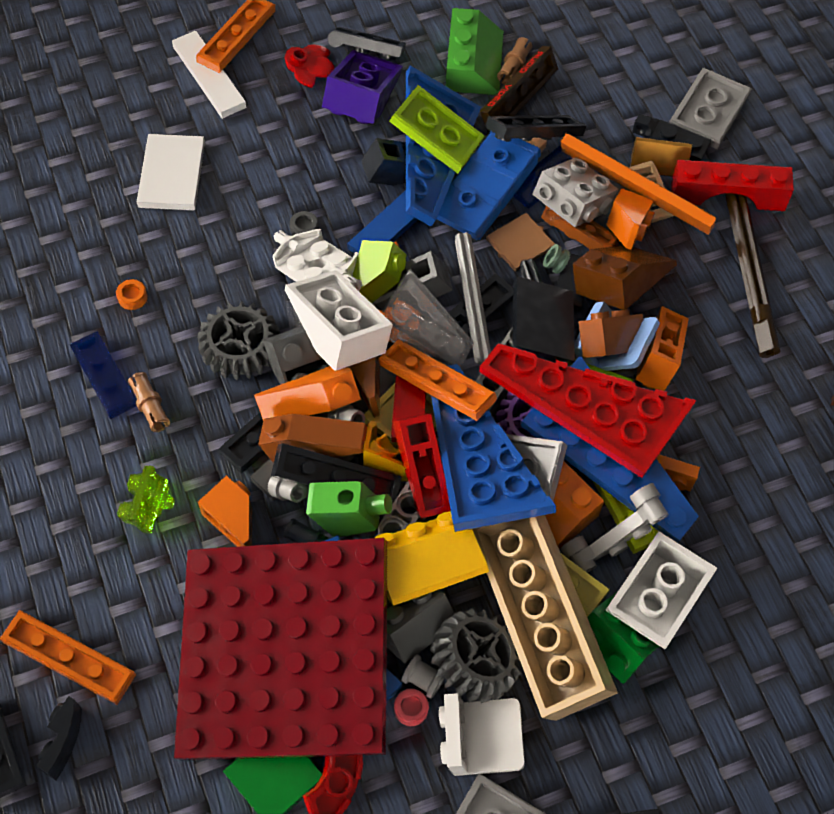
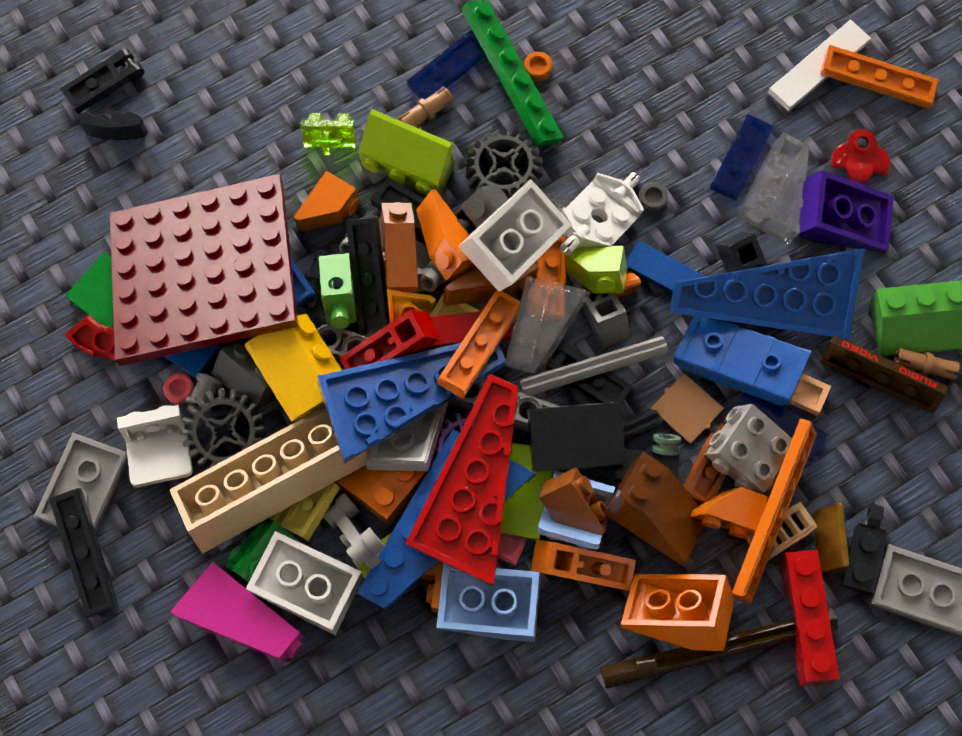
camera: 85 degrees right, 10 degrees up
orange tile [0,610,136,705] -> none
white tile [137,134,205,210] -> none
plate [328,27,406,60] -> none
lime tile [389,85,485,174] -> none
black plate [485,115,586,142] -> none
none -> dark pink slope [171,562,304,662]
none -> lime slope [359,109,454,195]
none -> light blue slope [437,564,541,642]
none -> green plate [461,0,564,147]
none -> orange slope [621,574,735,651]
none -> clear blue tile [710,114,774,201]
none -> clear wedge [736,132,809,245]

